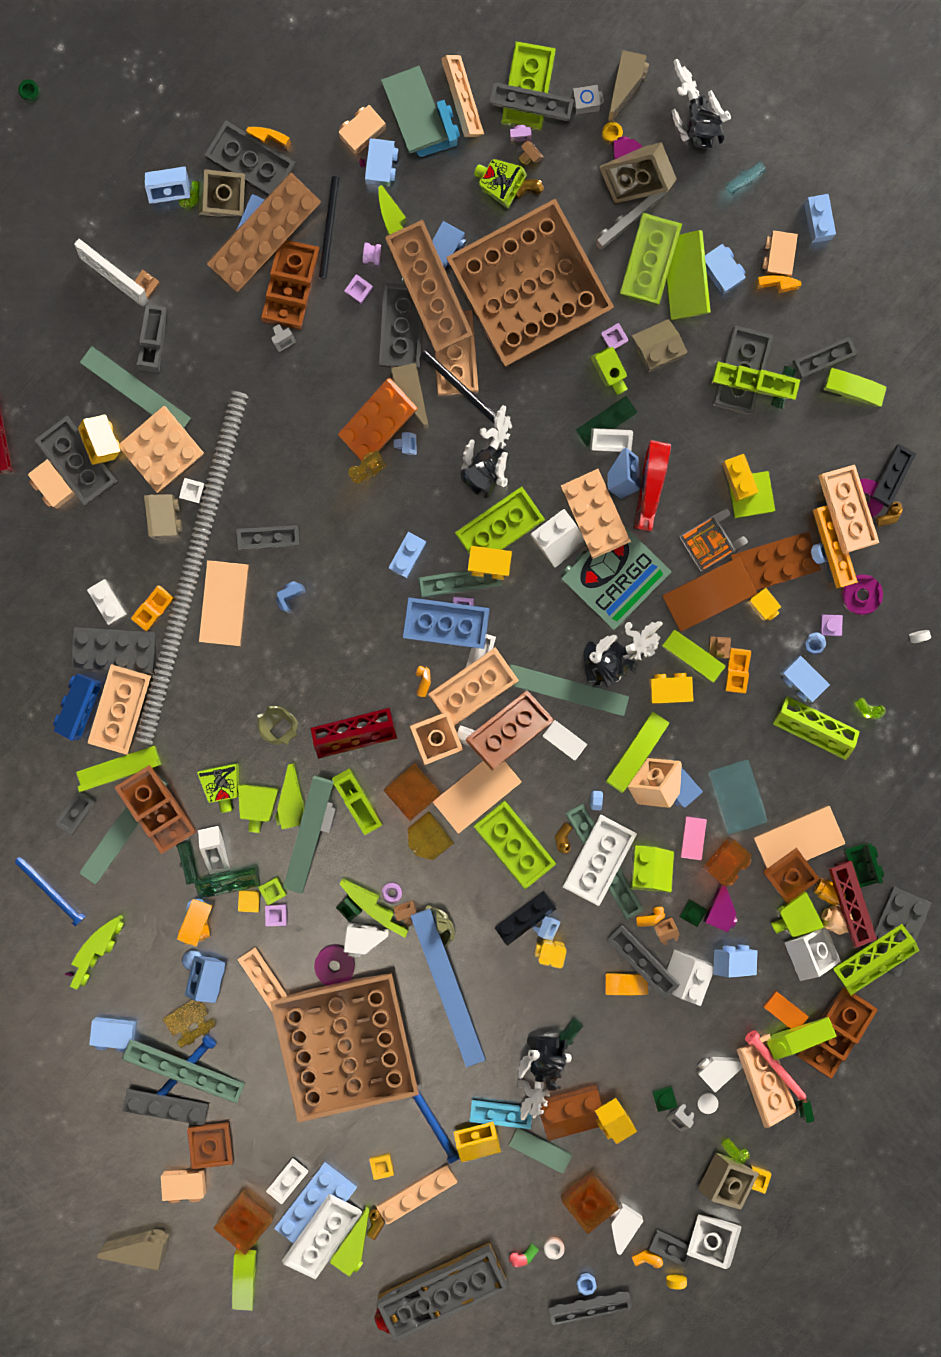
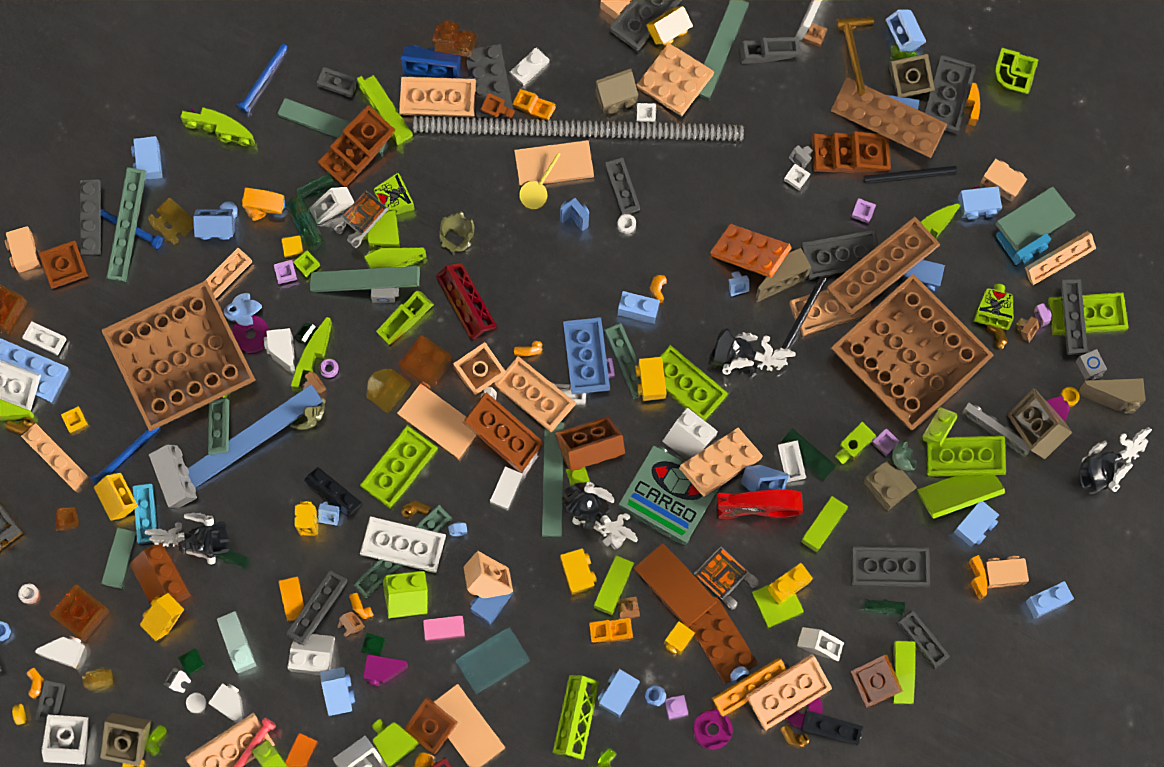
camera: 70 degrees right, 15 degrees down
clear yellow plate [348,450,386,484] -> none
lavender wheel [363,242,382,265] -> none
arm [509,1244,539,1268] -> none
lime slope [606,712,669,793] -> none
clear orange brick [702,836,753,887] -> none
lime slope [712,362,800,400] -> none
clear light blue pin [726,161,766,195] -> none
none -> clear orange slope [56,507,79,531]
none -> clear yellow brick [83,668,114,691]
none -> light grey brick [149,444,197,508]
none -> sand green tile [208,398,229,456]
none -> light aqua slope [217,611,257,674]
none -> light blue plate [224,293,262,326]
none -> flag [331,191,389,248]
none -> clear orange plate [432,21,477,57]
none -> dark orange plate [481,93,515,119]
none -> light yellow piece [520,153,560,209]
none -> dark orange slope [555,416,625,471]
none -> lime plate [566,467,590,486]
none -> white tile [617,214,636,234]
none -> light orange arm [650,274,667,302]
none -> white plate [784,164,810,190]
none -> white slope [797,627,844,661]
none -> lime slope [801,496,848,552]
none -> pearl gold bar [837,17,874,95]
none -> dark orange plate [851,655,903,708]
none -> sand green hair [892,441,917,471]
none -> lime plate [922,407,957,447]
none -> lime brick [996,48,1038,94]

